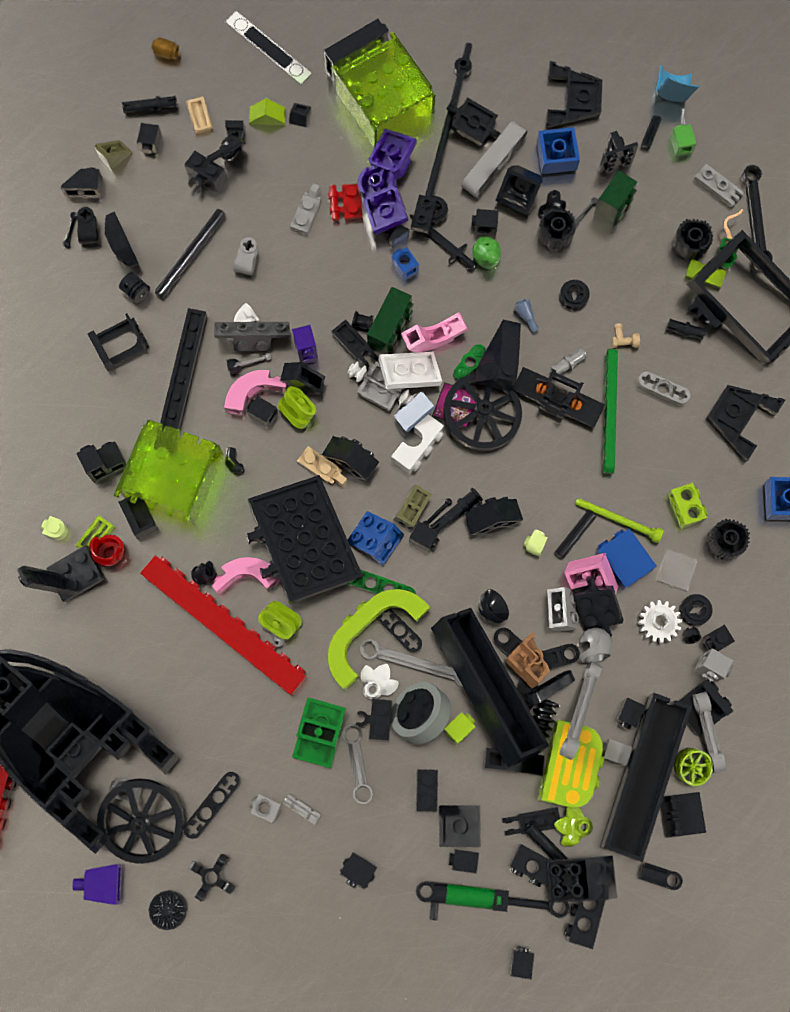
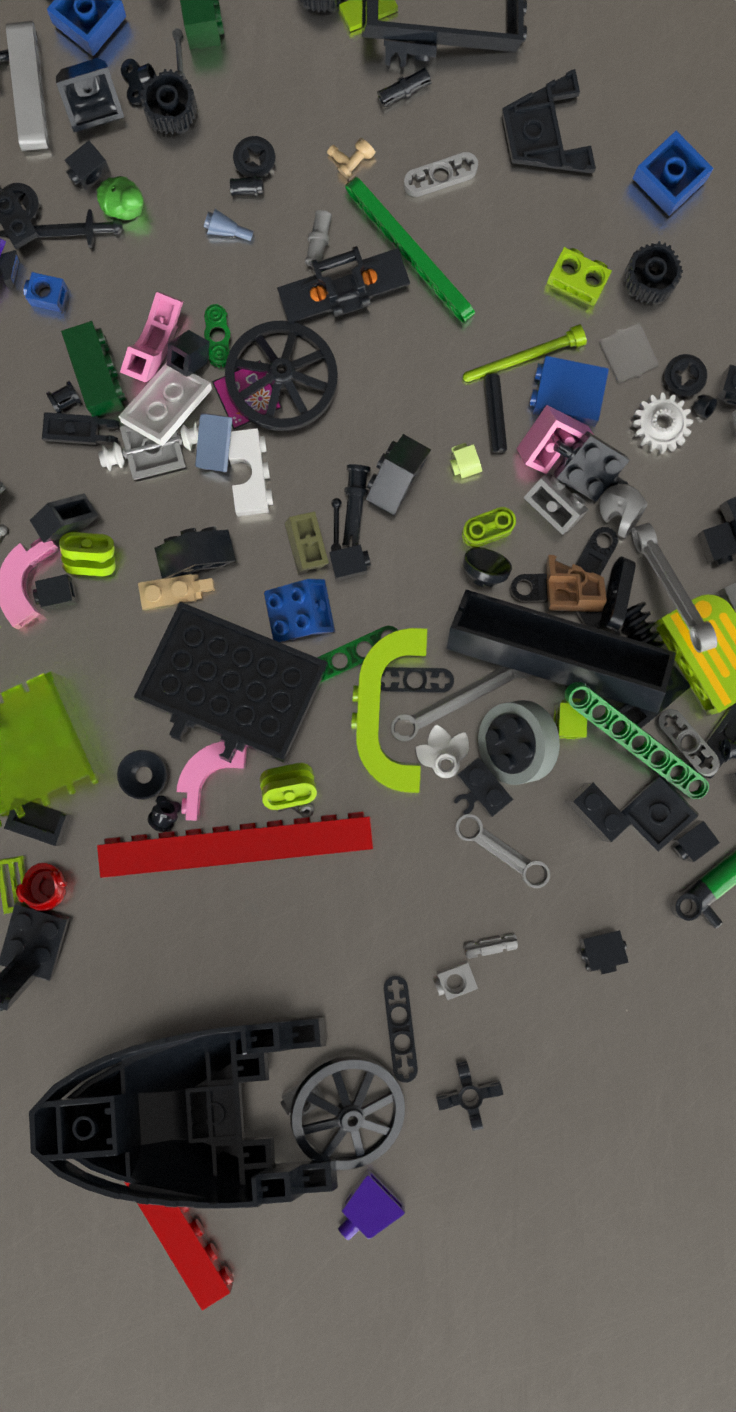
camera: 45 degrees left, 10 degrees up
black wheel [148,890,187,930] -> none
black arm [225,447,244,473] -> none
dark purple brick [292,325,318,363] -> none
green bracket [292,697,346,769] -> none
black wedge [475,319,521,391] -> none
none -> black piece [117,750,167,800]
none -> black brick [166,330,210,377]
none -> black pin [230,175,264,197]
none -> lime brick [462,507,516,548]
none -> green beam [565,682,709,799]
none -> light grey beam [659,709,720,776]

